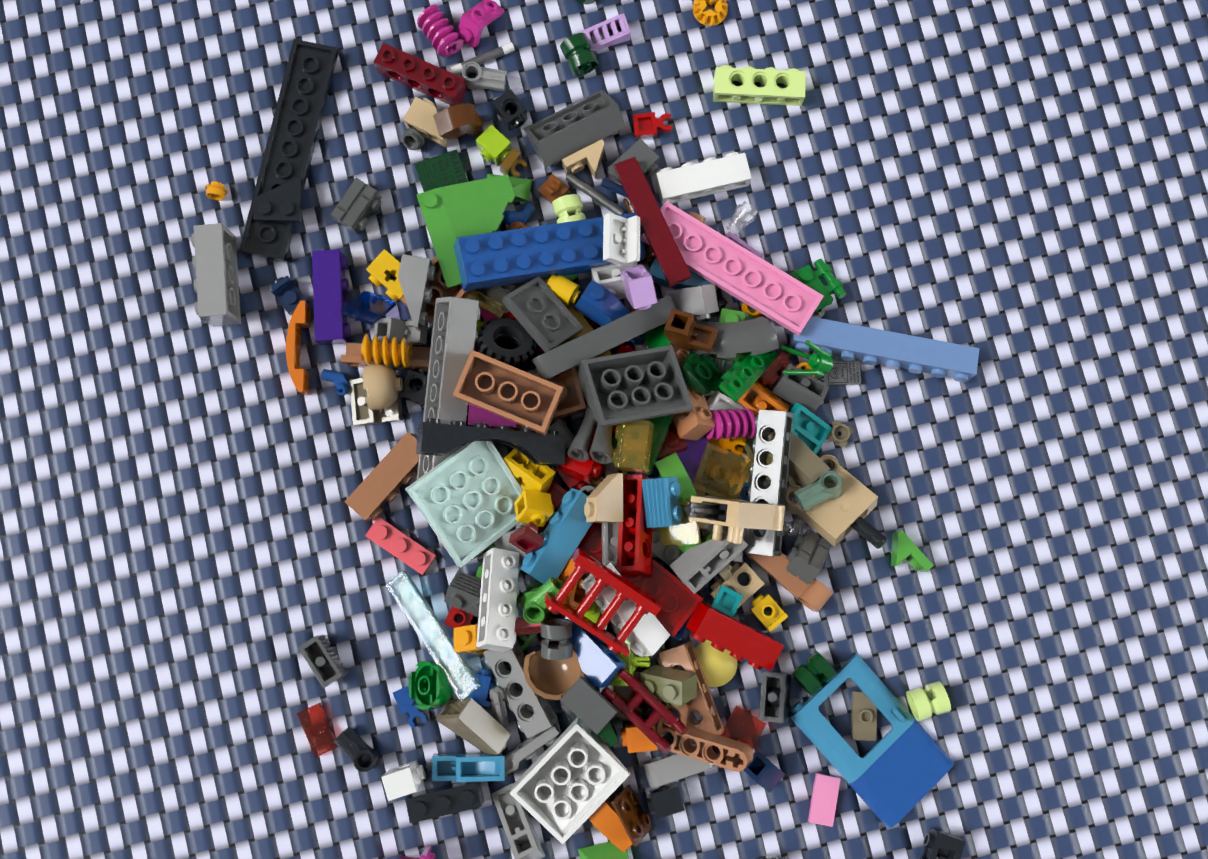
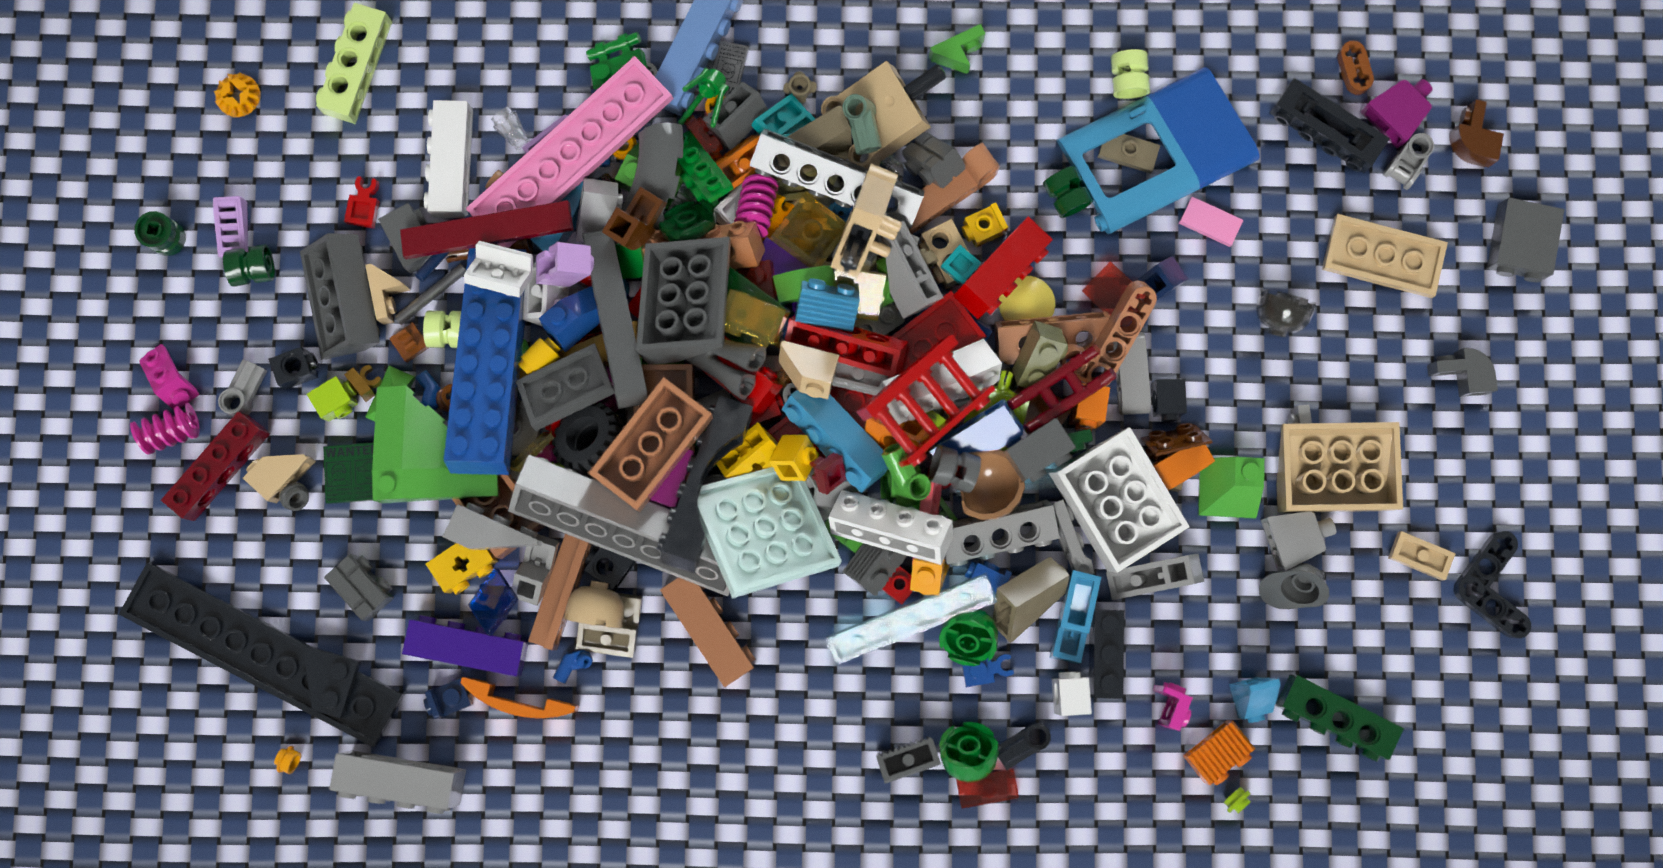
camera: 75 degrees left, 0 degrees up
light orange piece [361,334,412,368] -> none
coral plate [365,516,437,575] -> none
reddish brown brick [433,103,484,141] -> none
flat silver bar [450,42,515,75] -> none
light grey axle [489,686,509,728] -> none
black brick [759,671,792,723] -> none
none -> green cylinder [939,722,999,782]

